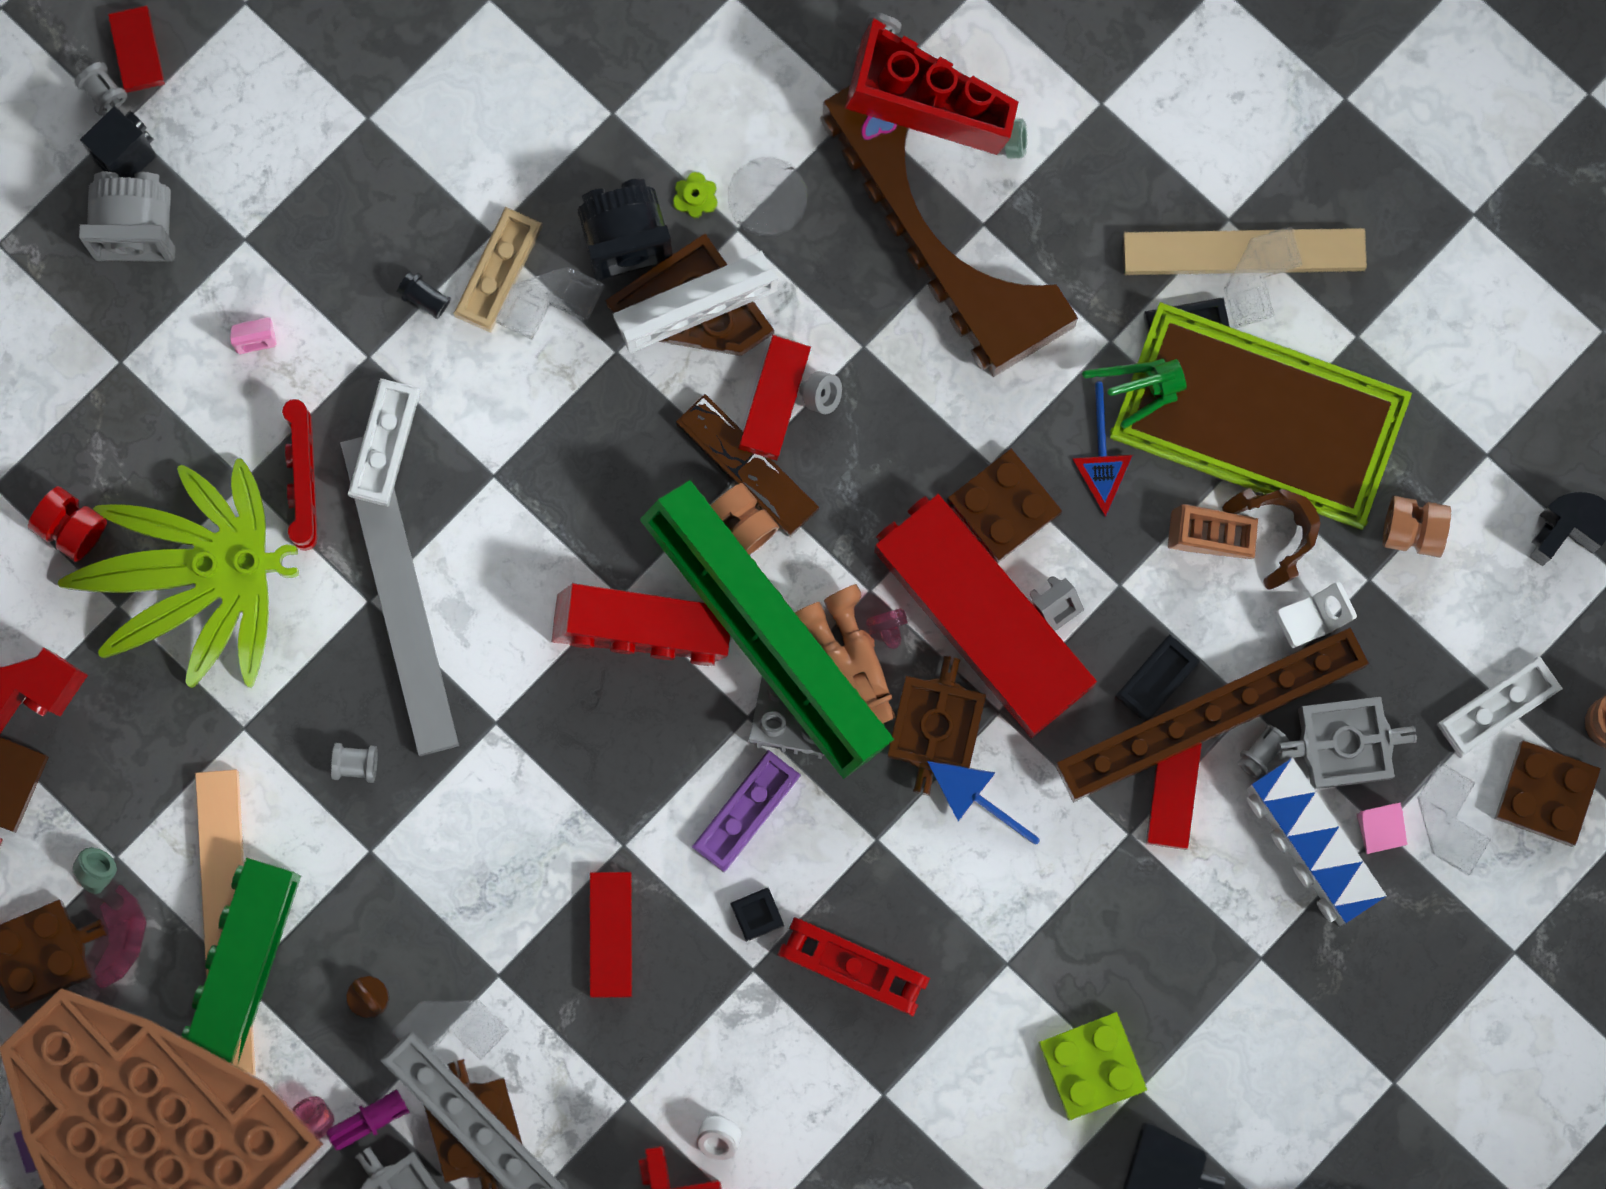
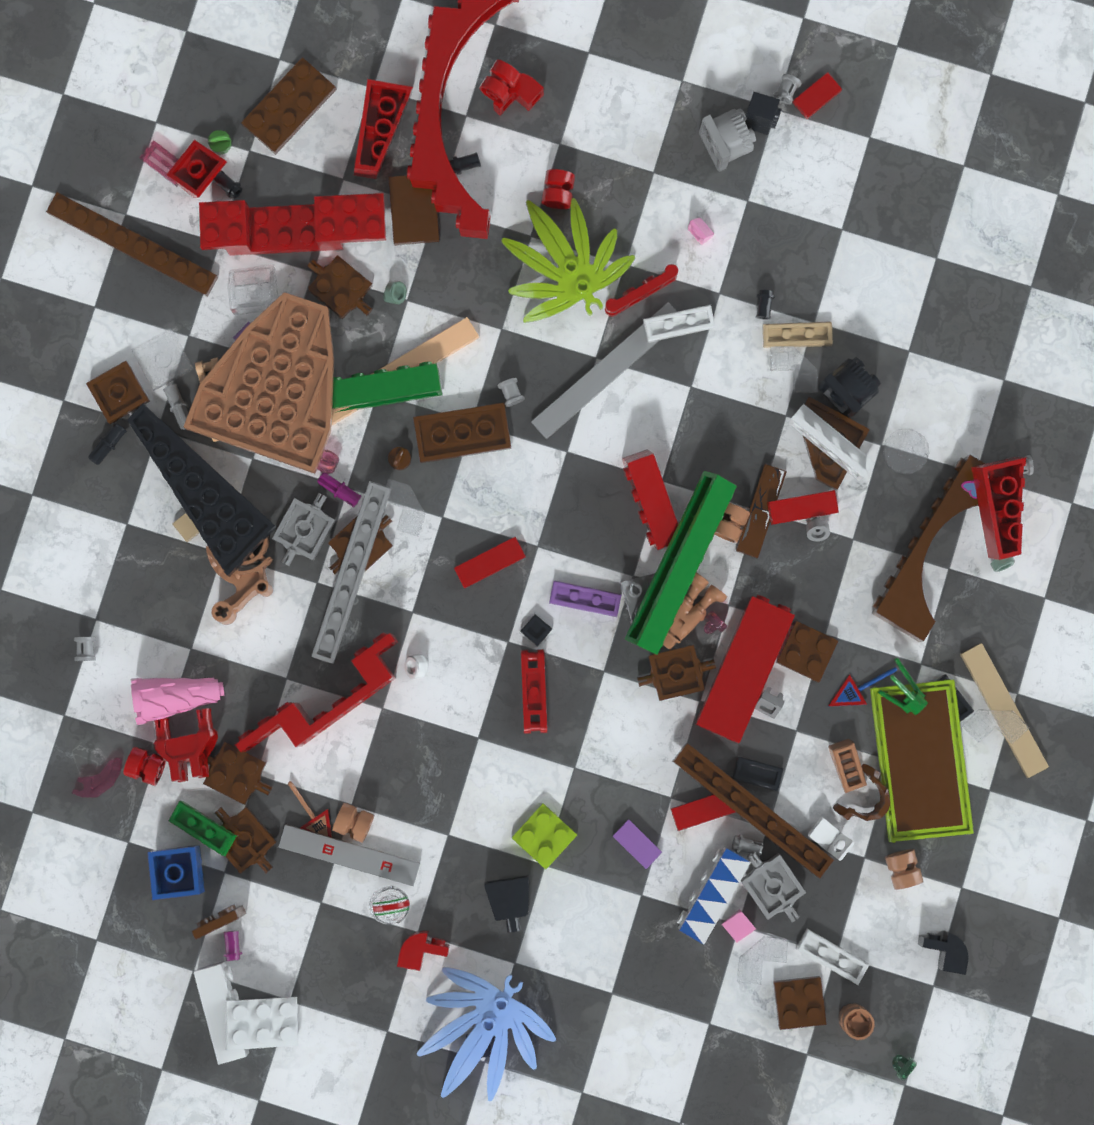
camera: 65 degrees right, 5 degrees up
clear pink piece [95,885,147,988] -> none
lime plant [673,172,718,218] -> none
blue piece [928,761,1040,845] -> none
none -> reddish brown plate [413,403,511,463]
none -> medium lavender tile [613,819,662,869]

